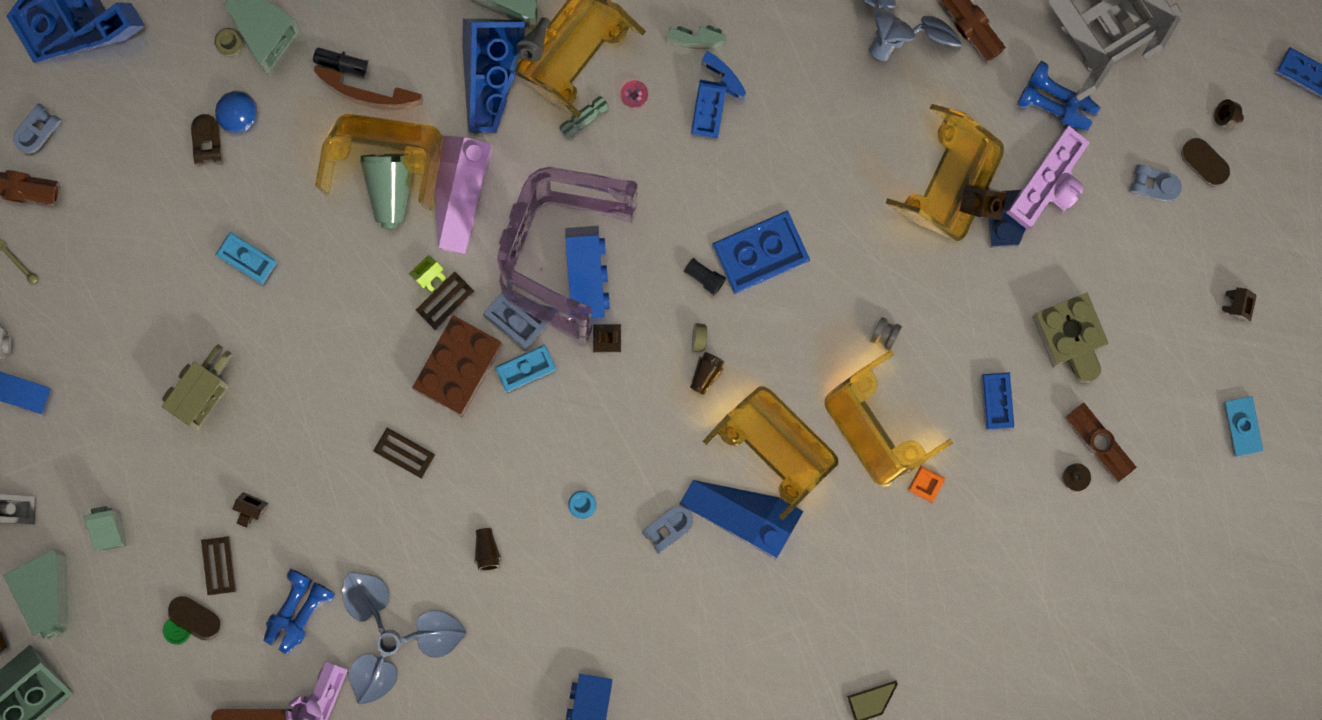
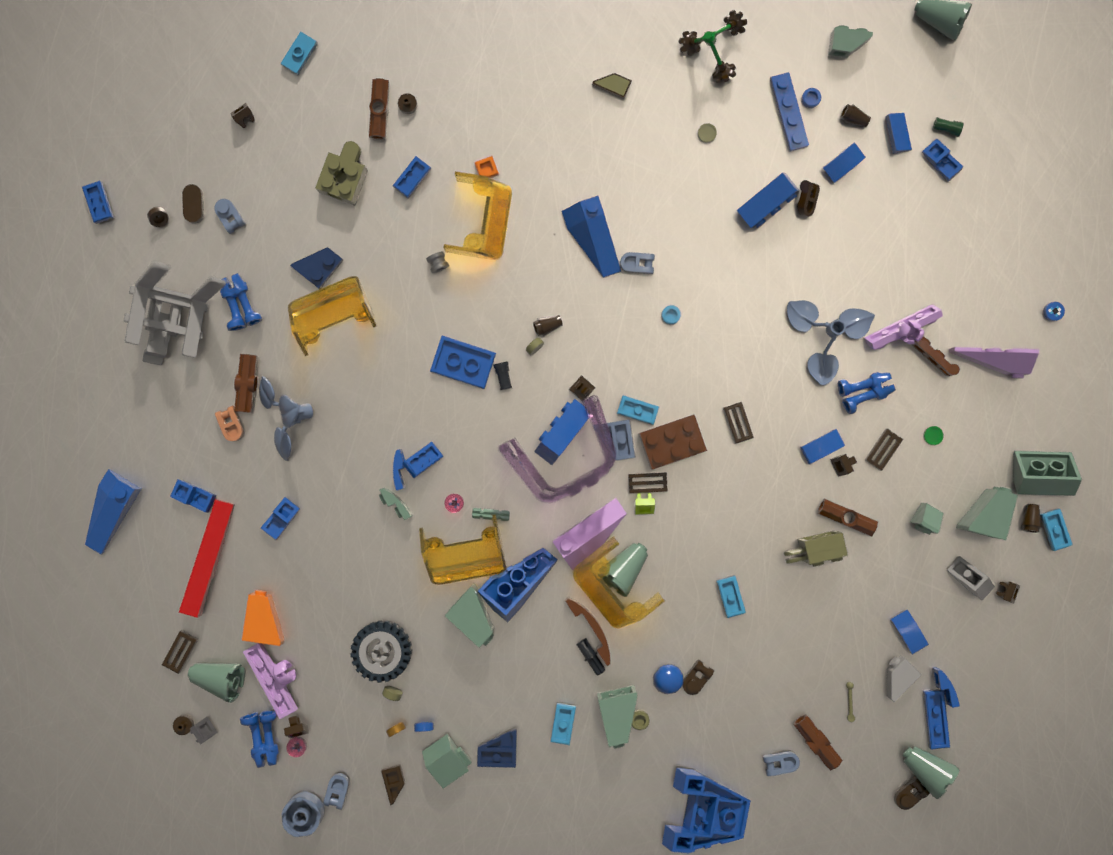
camera: 140 degrees left, 5 degrees up
dark brown tile [168,596,220,640] -> none
dark brown cone [474,528,502,571] -> none
dark grey cone [516,17,551,61] -> none
clear yellow windscreen [702,386,838,520] -> none
dark brown brick [959,184,1007,220] -> none
lavender plate [1006,126,1090,229] -> none
none -> blue slope [800,429,845,464]
none -> reddish brown piece [818,499,878,537]

